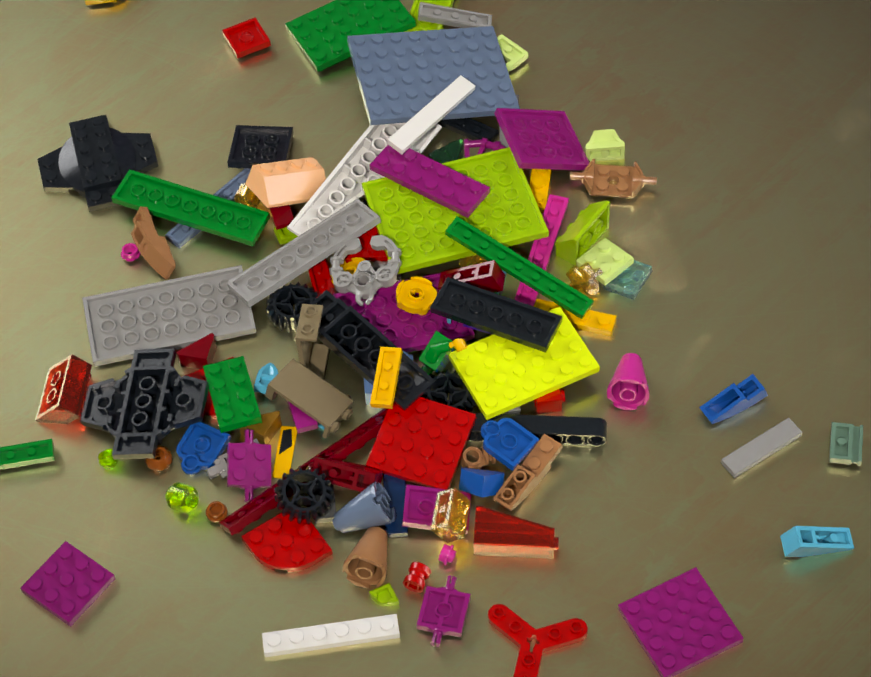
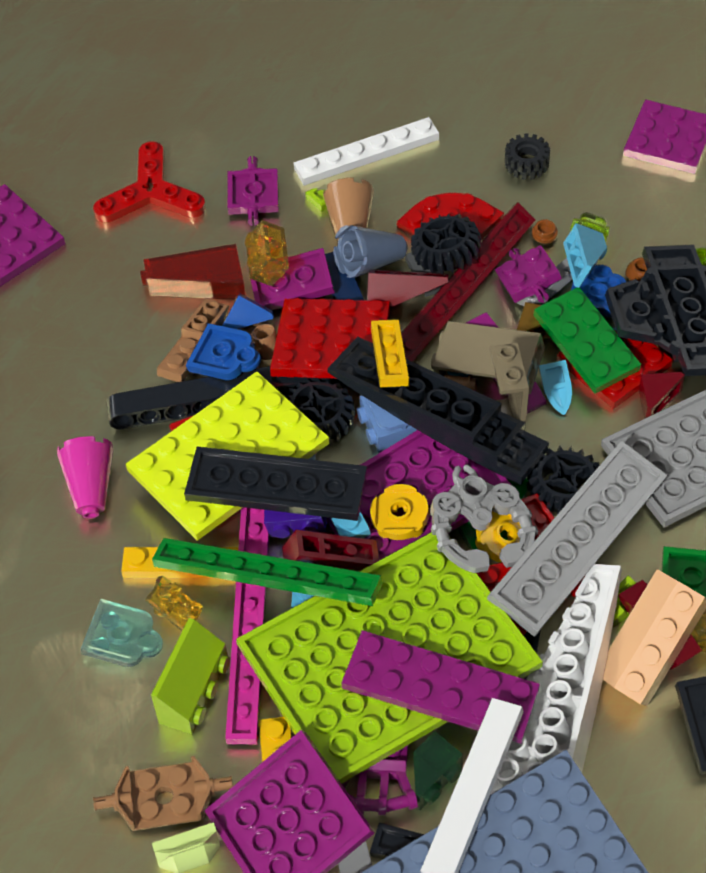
camera: 165 degrees right, 0 degrees up
yellow sticker [272,426,297,479] -> none
red wheel [403,562,431,593] -> none
green torso [419,331,467,376] -> none
yellowish green plate [576,238,634,286] -> none
none -> black tyre [505,133,550,180]
none -> medium azure slope [563,223,607,288]

